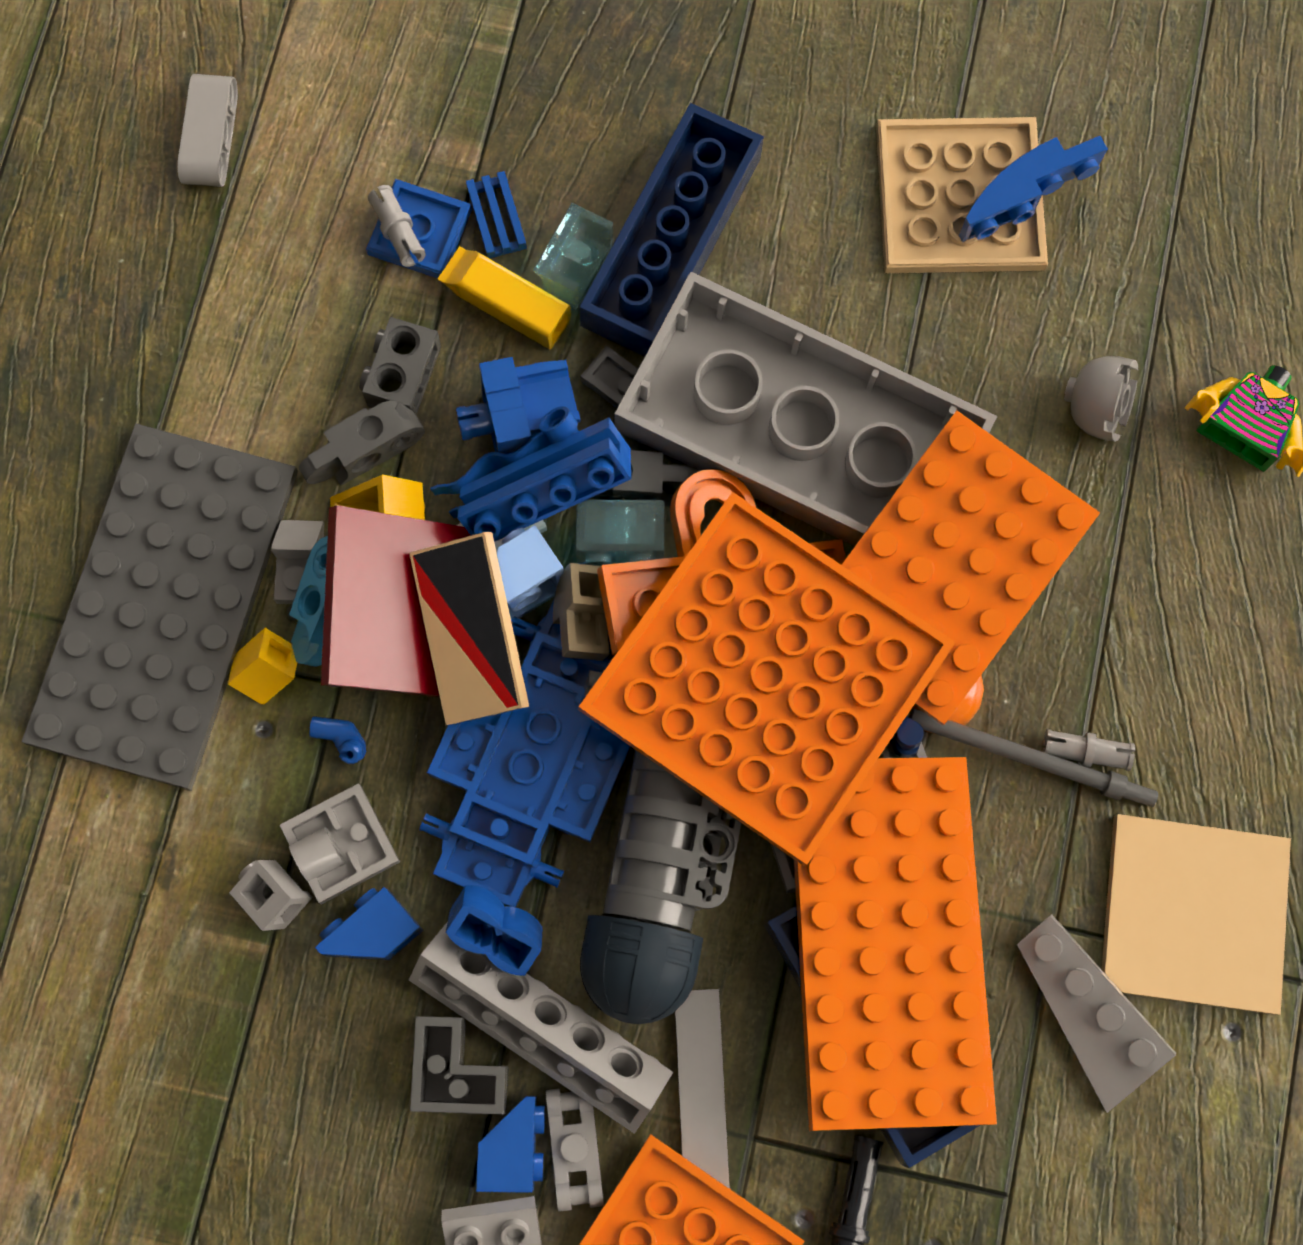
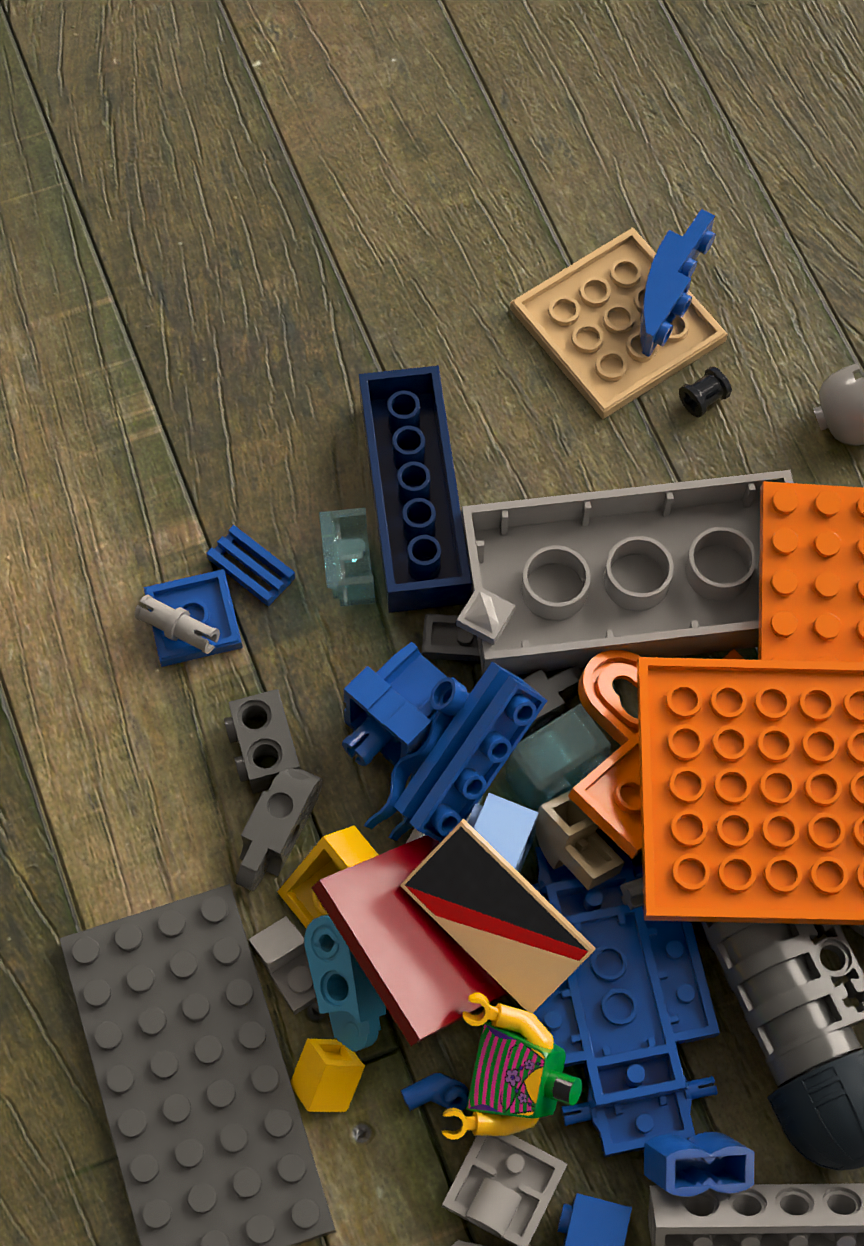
camera: 30 degrees left, 10 degrees down
yellow piece [438,246,571,350] -> none
none -> torso [442,993,582,1140]
none -> light grey tile [456,586,515,645]
none -> black bush [679,366,732,417]

